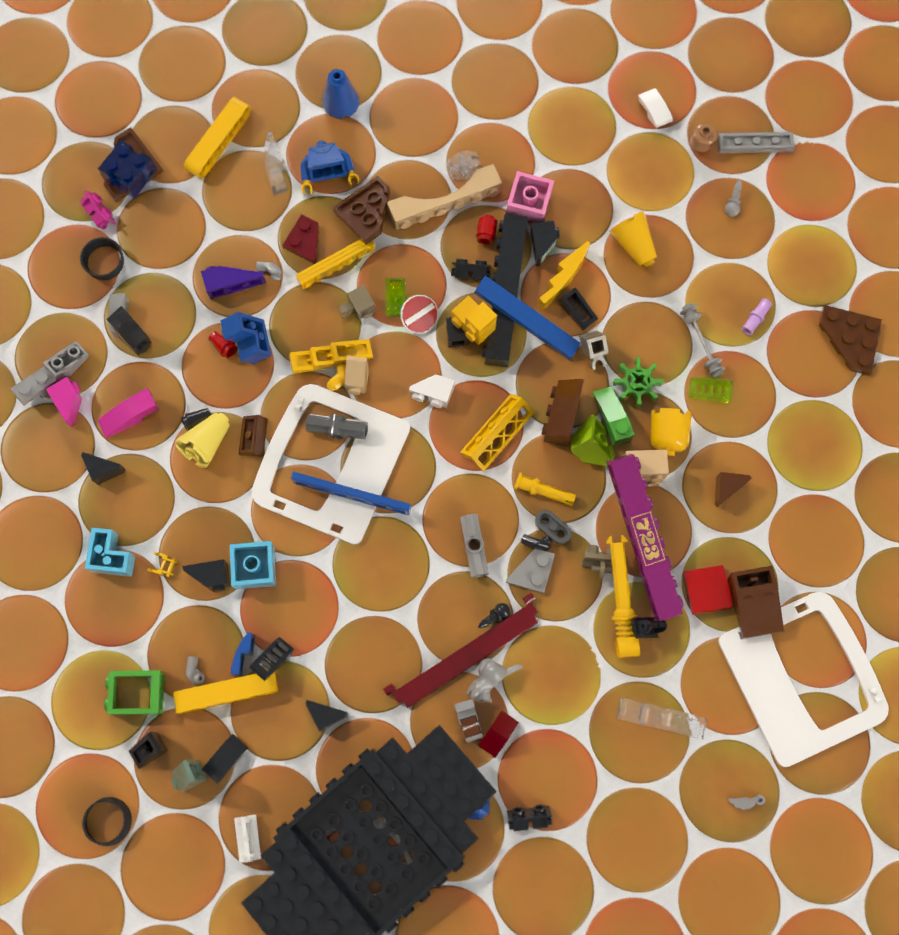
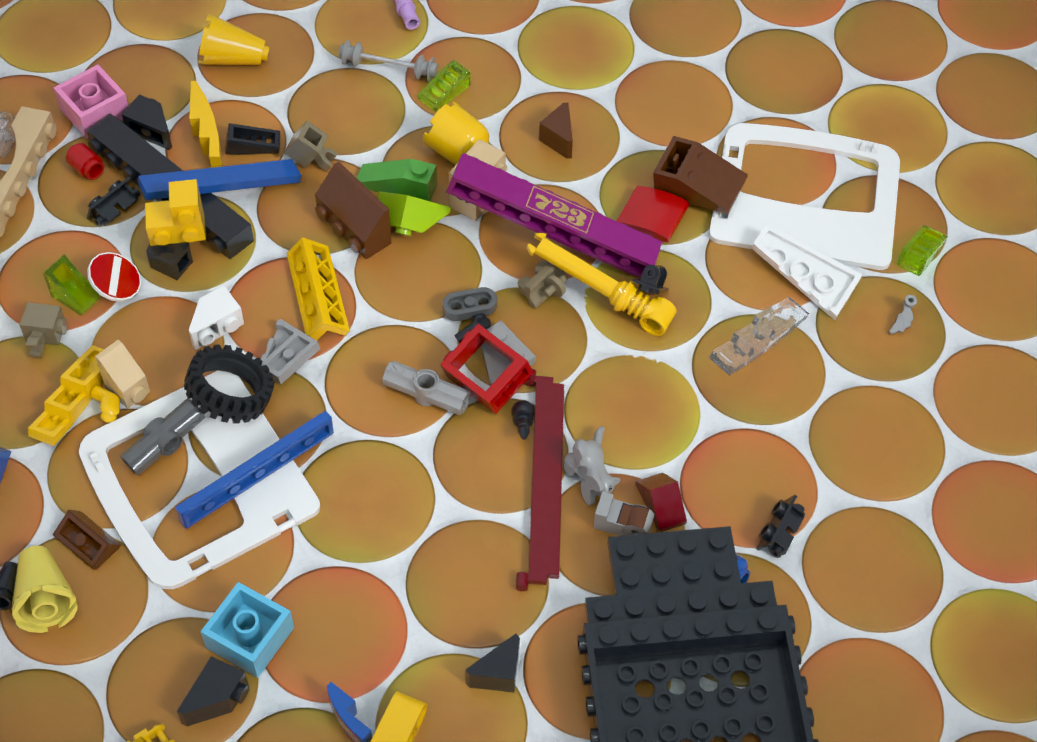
camera: 55 degrees left, 20 degrees down
black slope [249,637,294,681] -> none
yellow pin [514,472,576,507] -> none
bright green gear [613,357,664,408] -> none
none -> black tyre [184,344,274,424]
none -> light grey wing [261,319,320,385]
none -> red window [440,324,534,415]
none -> white wing [752,224,862,320]
none -> clear neon green slope [897,225,948,276]

